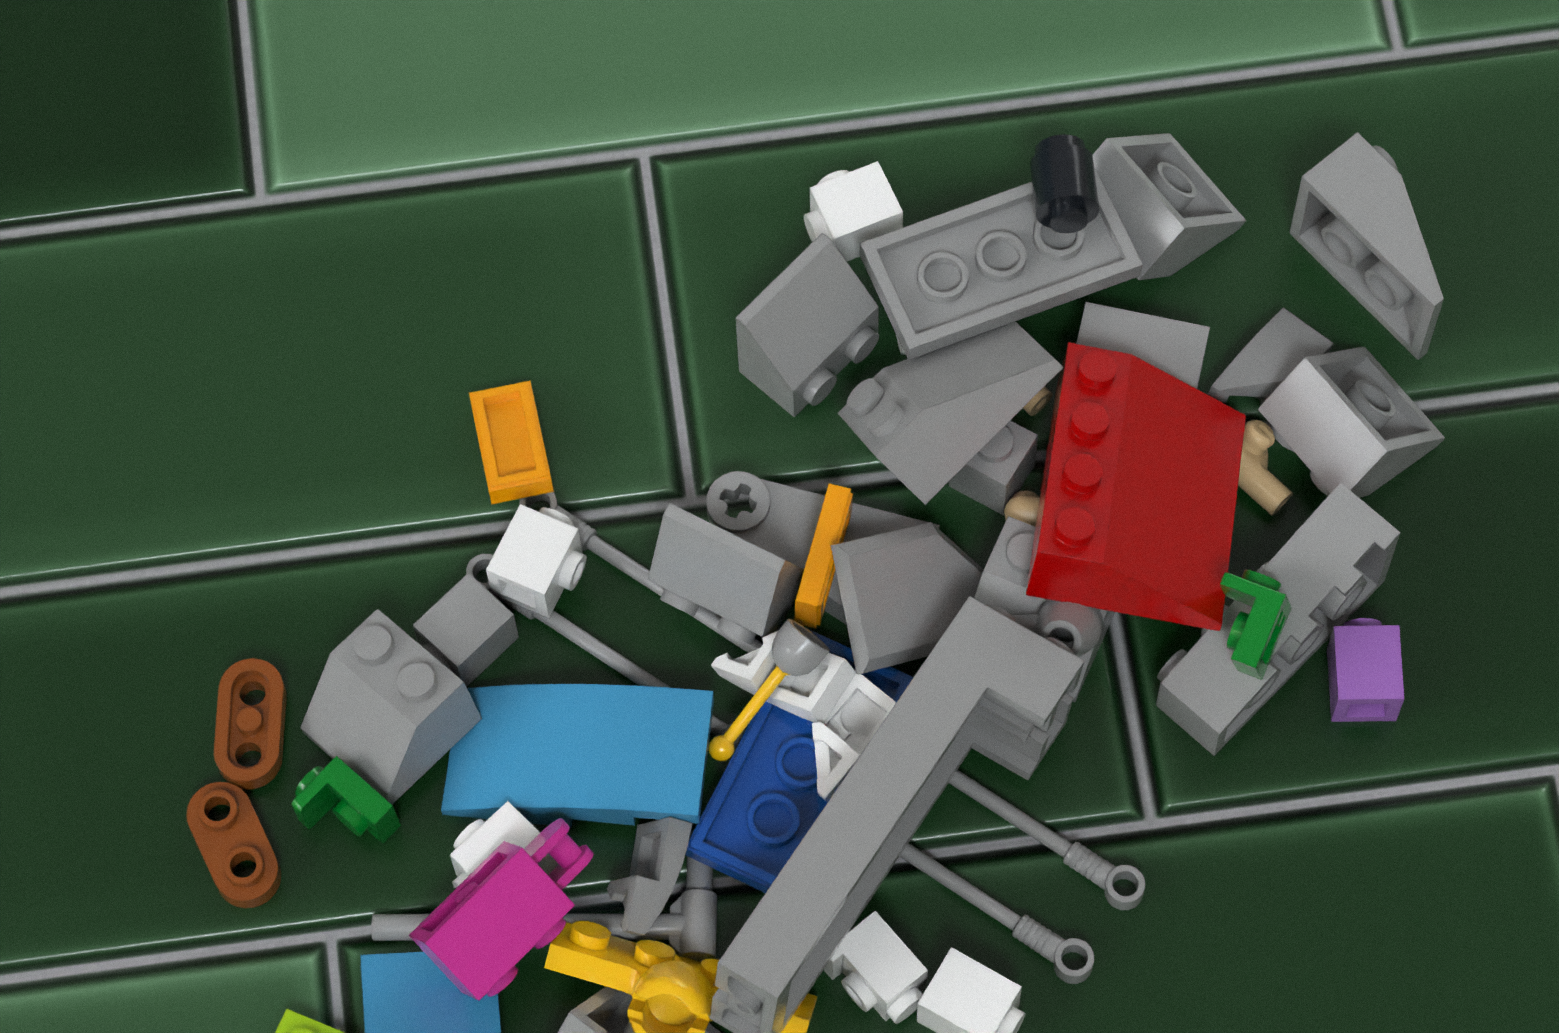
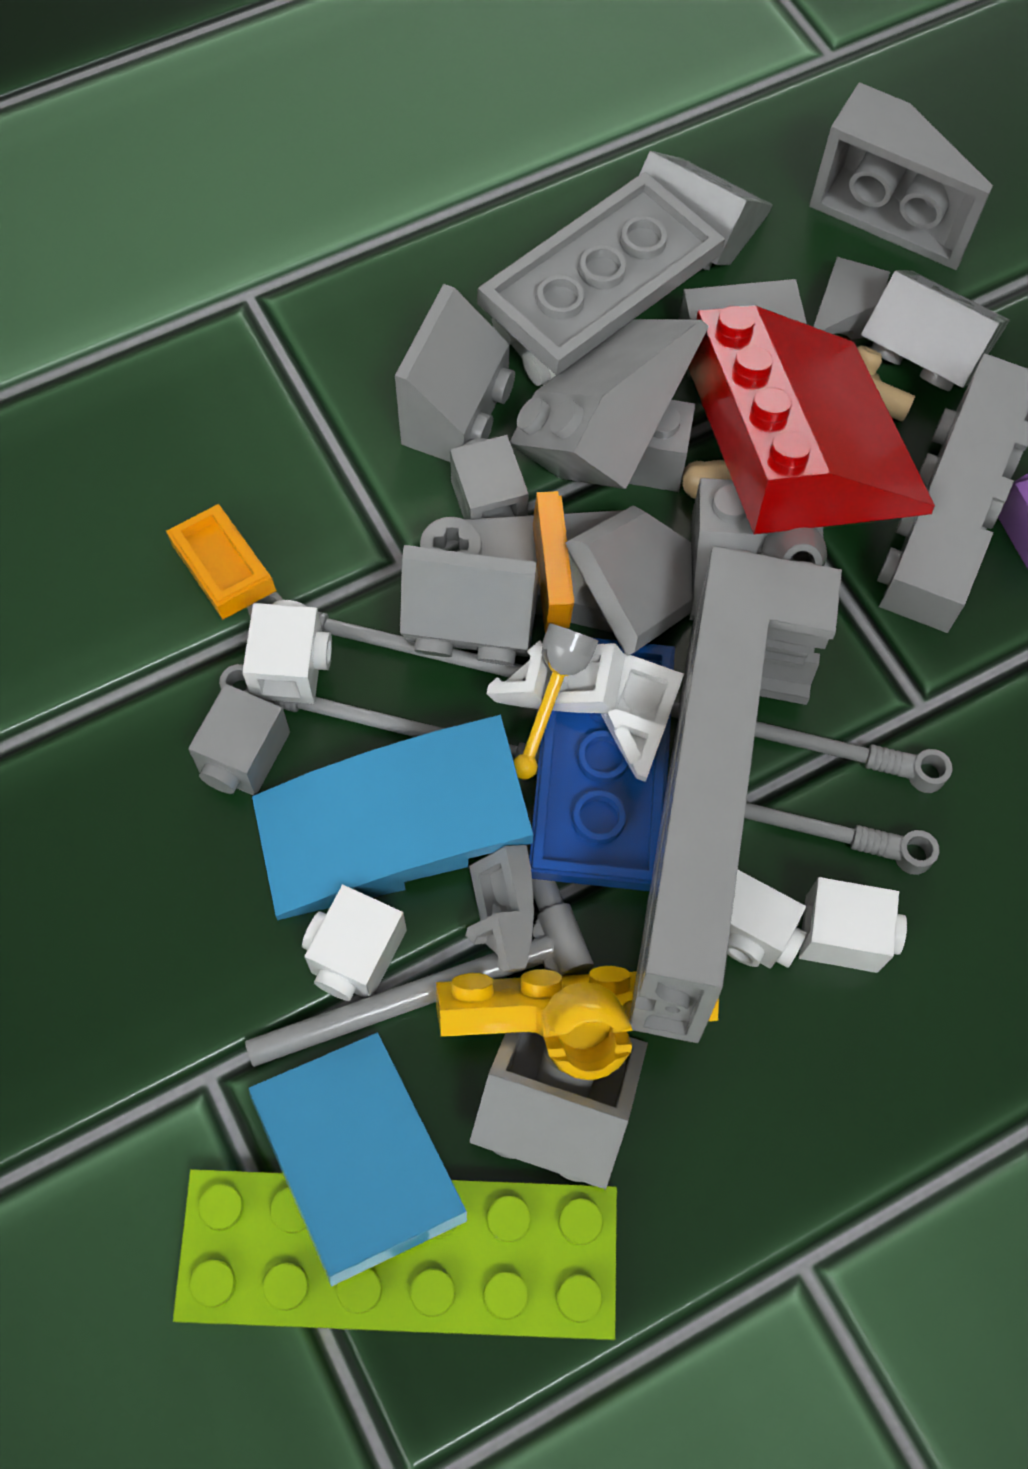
camera: 25 degrees left, 0 degrees up
dark orange plate [186,782,281,908] -> none
dark orange plate [214,658,287,790] -> none
green bracket [291,756,401,844] -> none
light grey slope [300,609,482,804] -> none
dark pink brick [408,818,594,1001] -> none
white brick [803,161,903,261] -> none
black brick [1030,134,1099,233] -> none
green bracket [1220,569,1292,680] -> none
none -> light grey brick [450,435,529,519]

